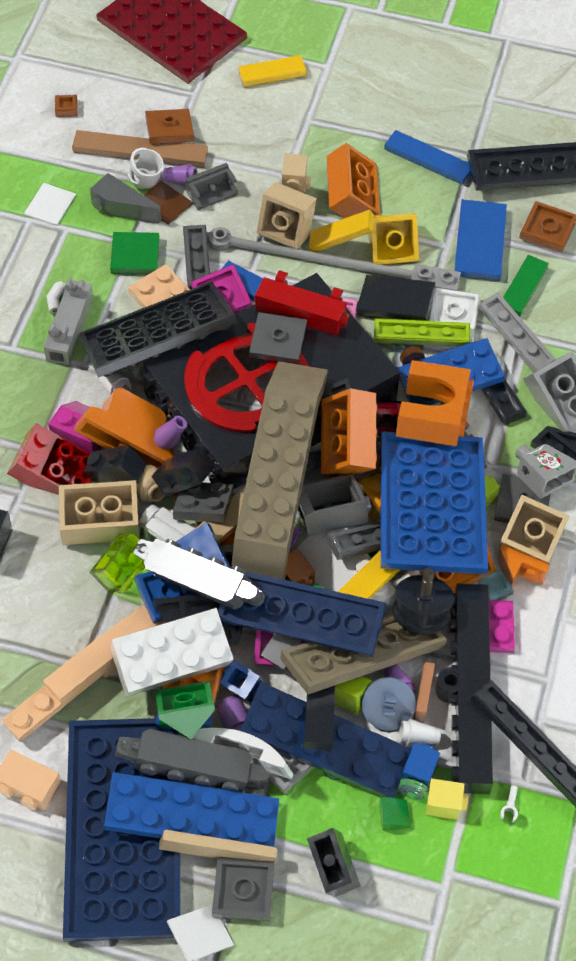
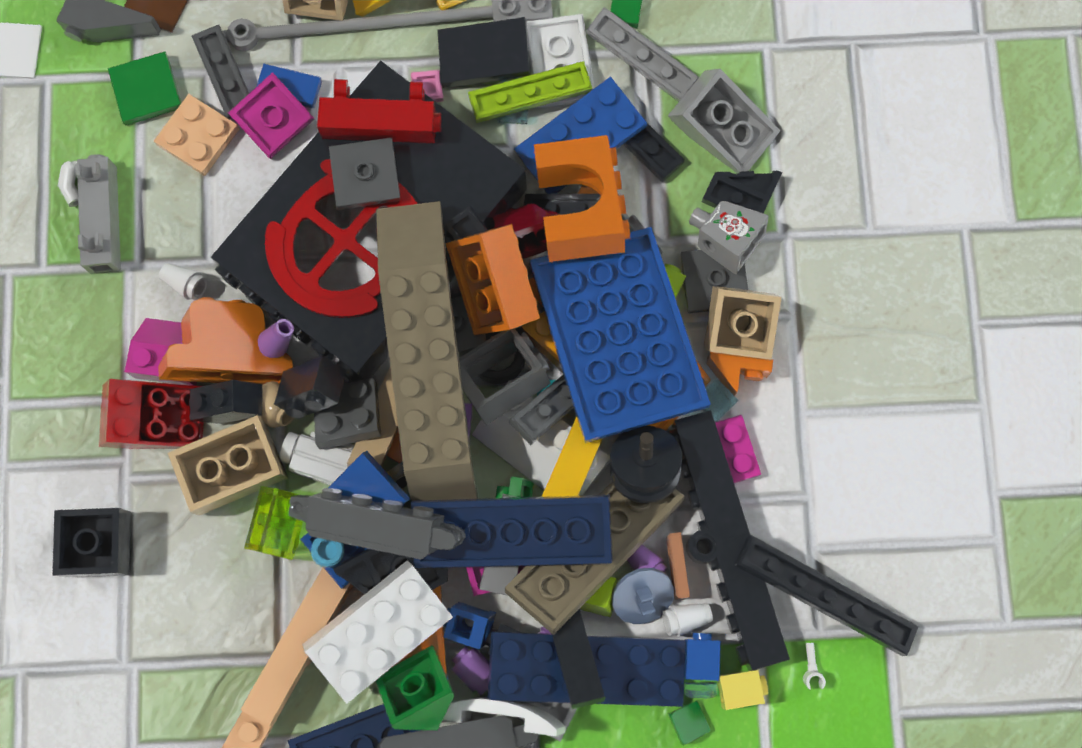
camera: 15 degrees left, 20 degrees up
black plate [79,281,237,378] -> none
dark orange brick [285,548,315,586] -> none
reddish brown tile [400,346,425,365] -> none
none -> medium azure tile [311,538,344,568]

